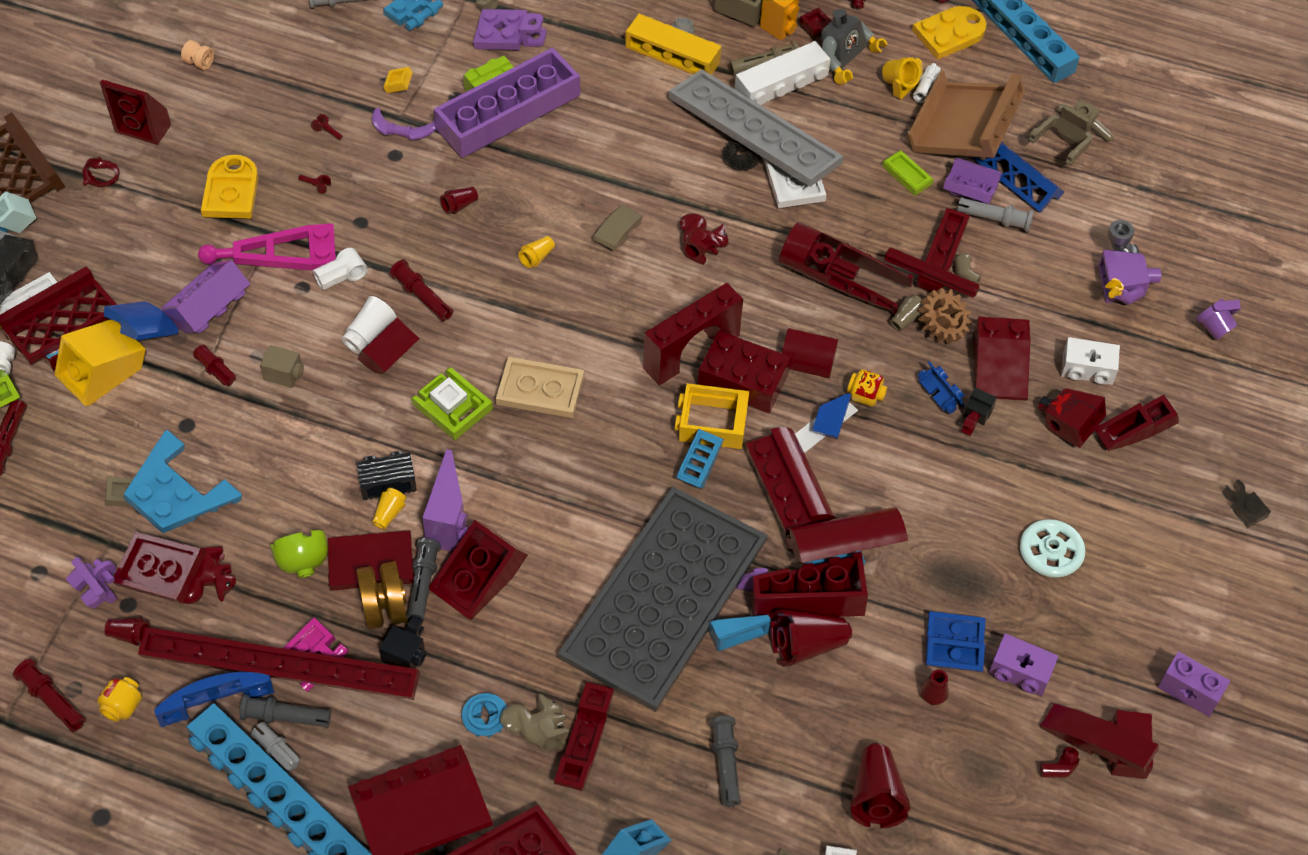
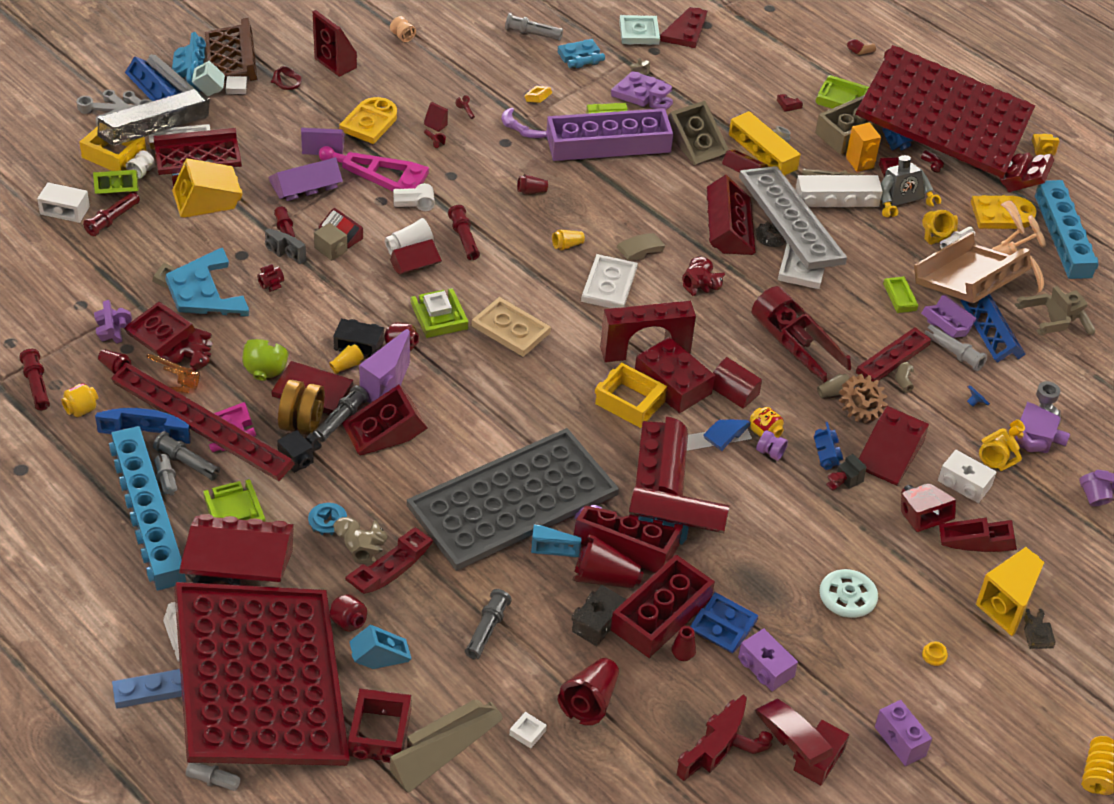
camera: 25 degrees right, 10 degrees down
blue slope [104,301,179,340] -> none
dark azure slope [676,429,724,489] -> none
dark red axle [884,247,980,298] -> none
none -> clear orange plant [146,354,200,393]
none -> lime container [203,479,266,522]
none -> white tile [226,76,247,94]
none -> dark red gear [257,264,284,292]
none -> dark grey slope [265,229,306,264]
none -> medium lavender slope [301,128,345,155]
none -> slope [319,208,363,249]
none -> dark red head [330,594,367,632]
none -> dark red head [384,322,419,351]
none -> dark red slope [424,102,448,132]
none -> clear smoke brick [571,585,627,647]
none -> white tile [581,254,638,308]
none -> dark red brick [611,555,715,659]
none -> dark tan slope [668,101,729,166]
none -> dark red slope [676,694,747,781]
none -> dark red slope [706,175,756,255]
none -> dark red slope [722,149,768,173]
none -> medium lavender wheel [756,430,788,461]
none -> yellow plate [922,641,948,666]
none -> blue plant [967,385,990,407]
none -> yellow slope [976,547,1044,636]
none -> yellow piece [979,428,1022,471]
none -> light nougat plant [992,201,1046,293]

